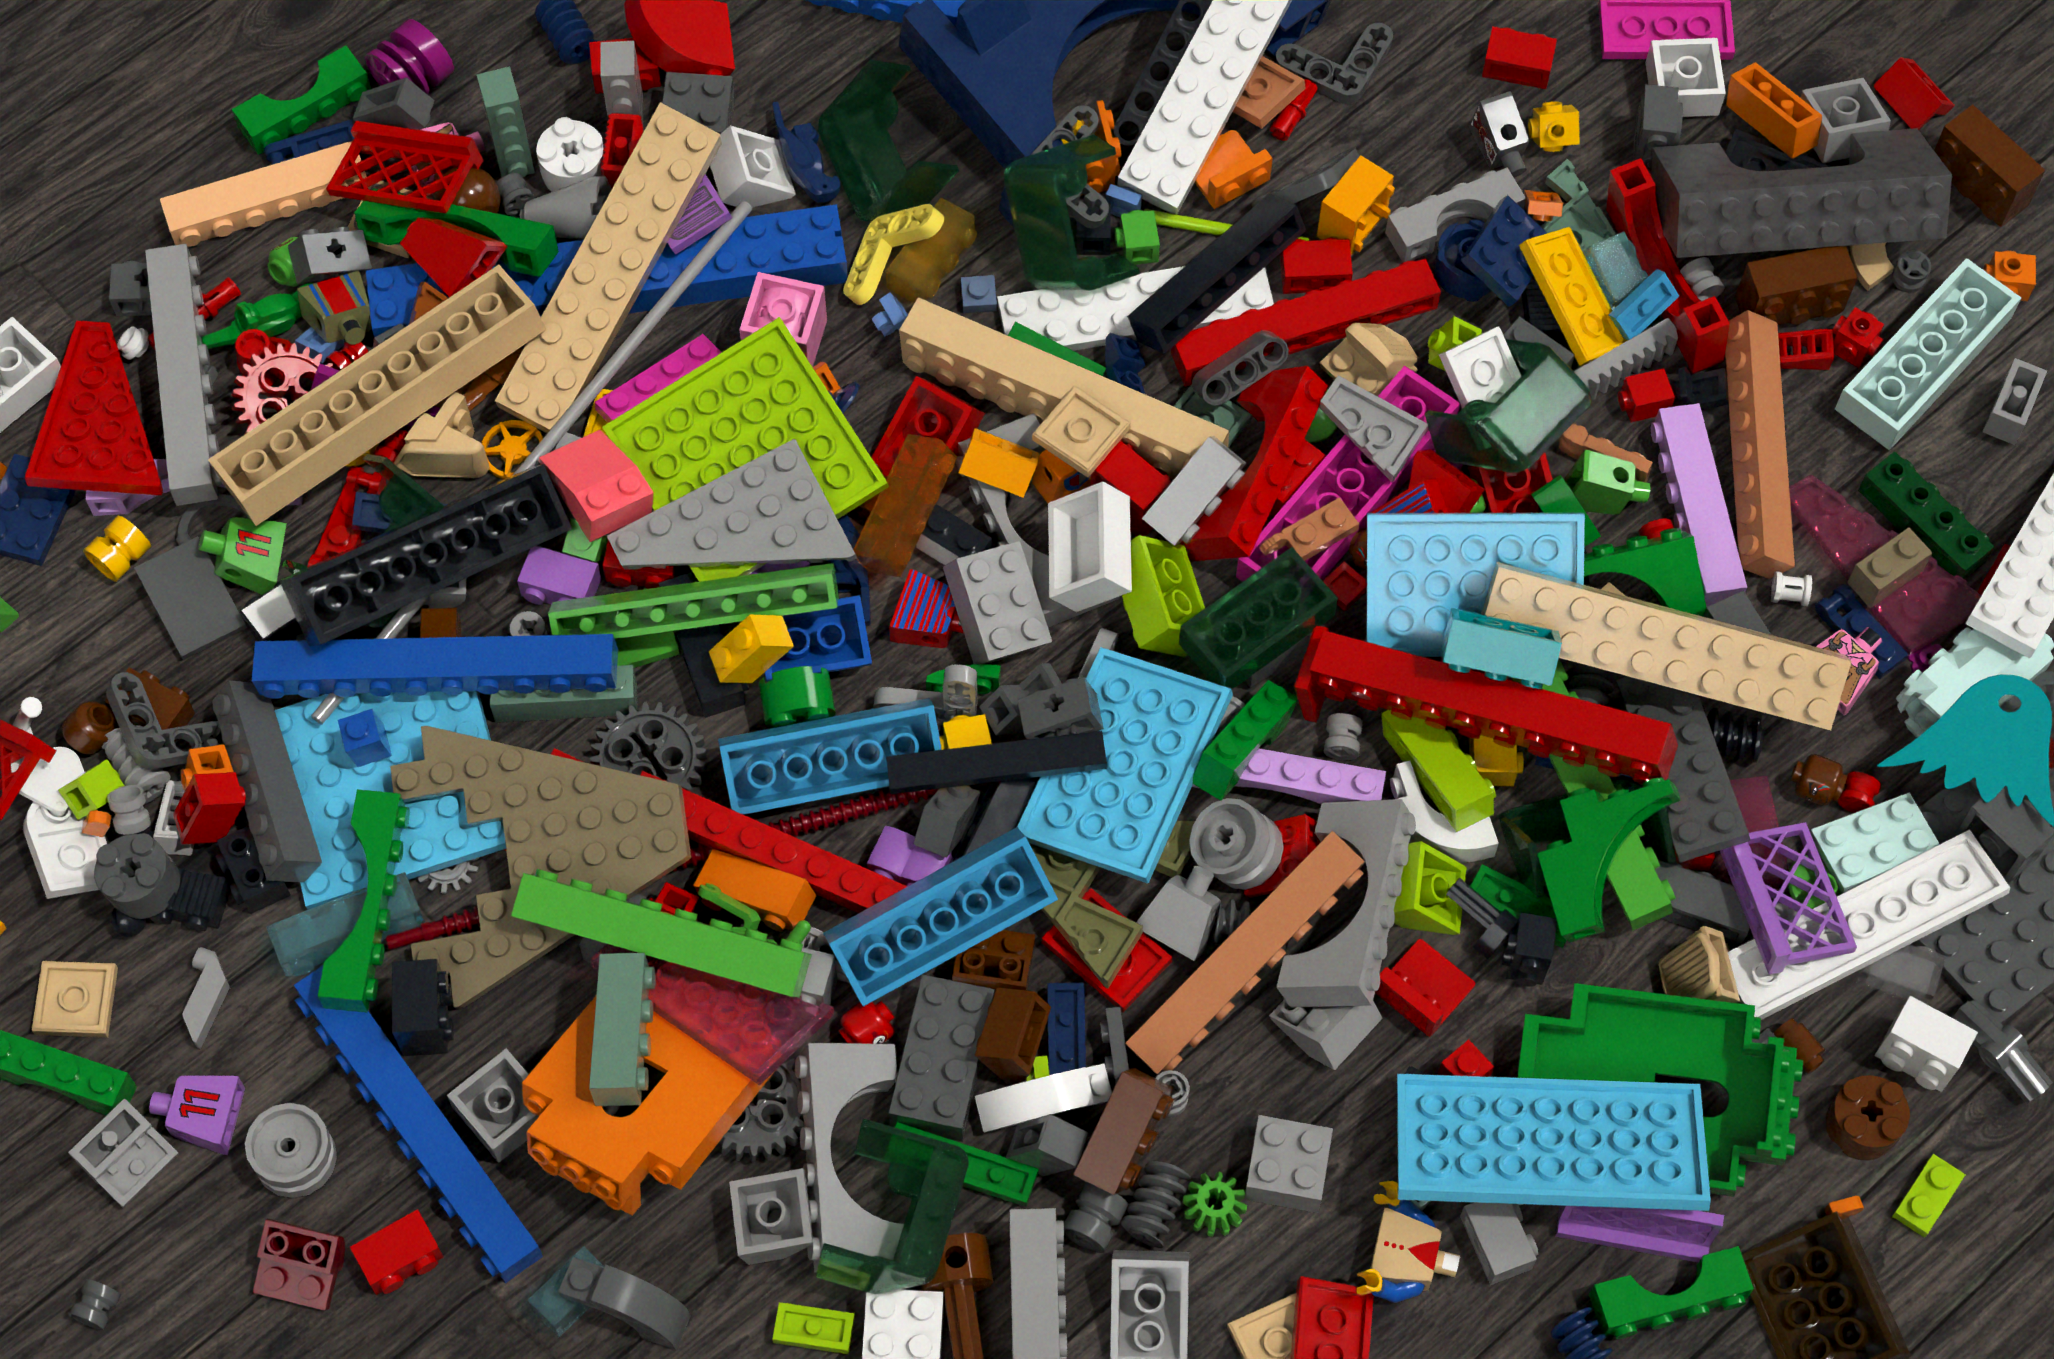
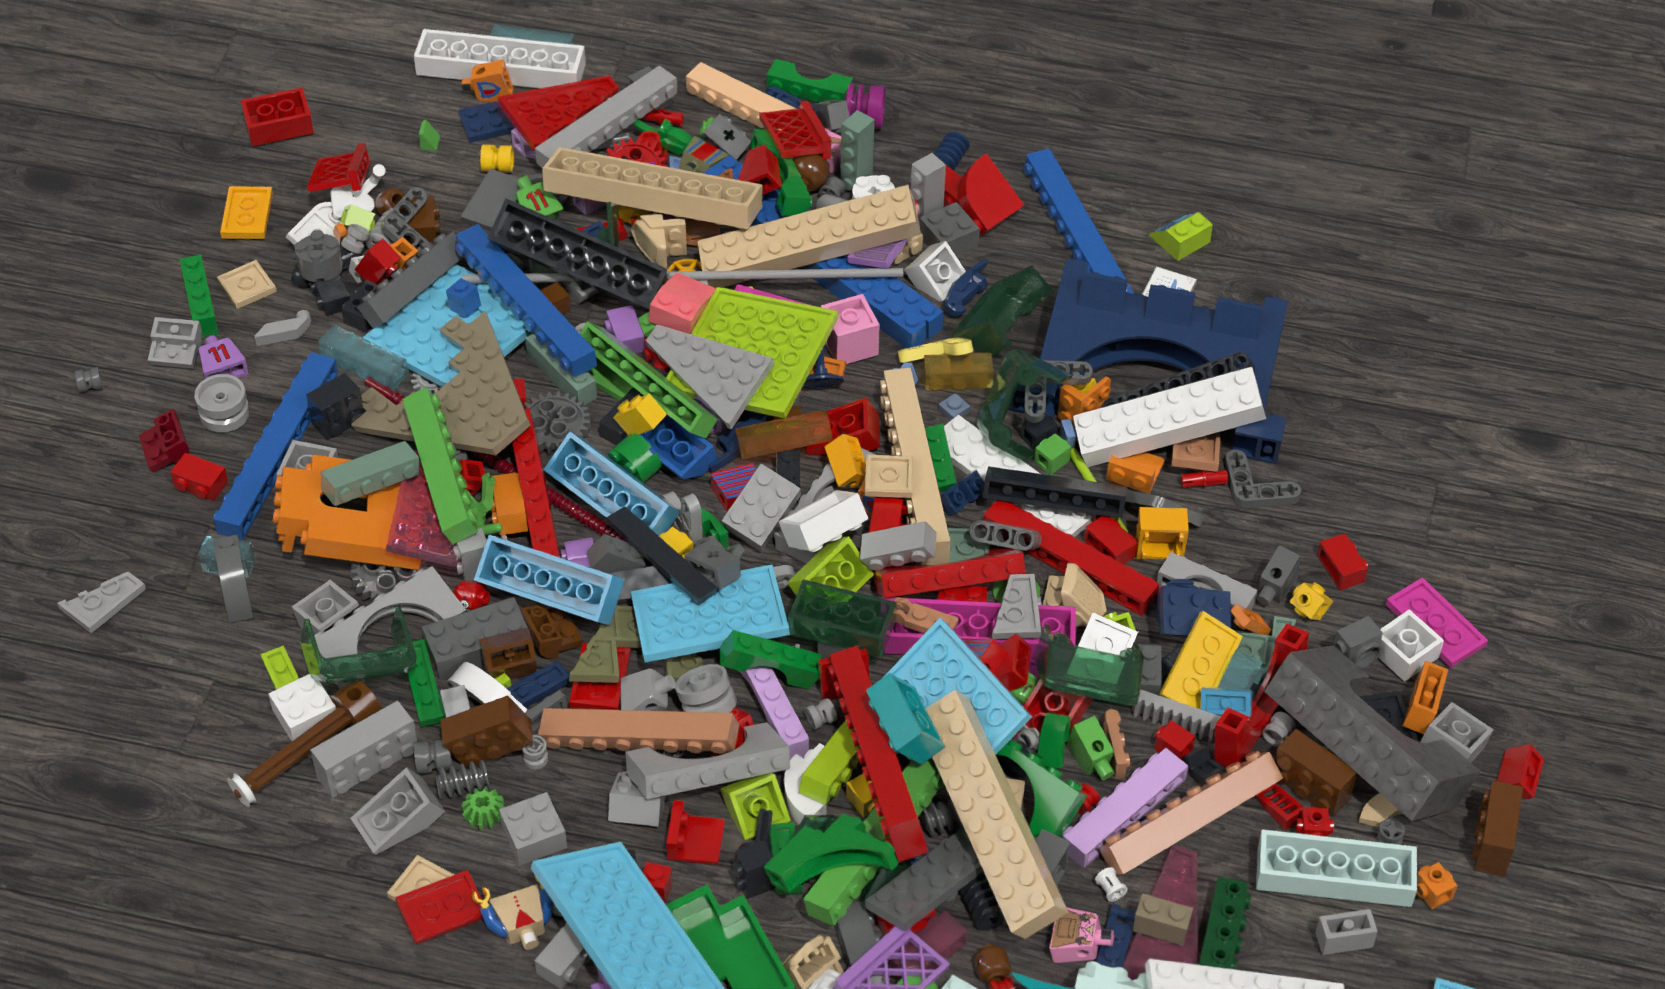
camera: 55 degrees right, 15 degrees down
green arch [318,789,410,1013] -> none

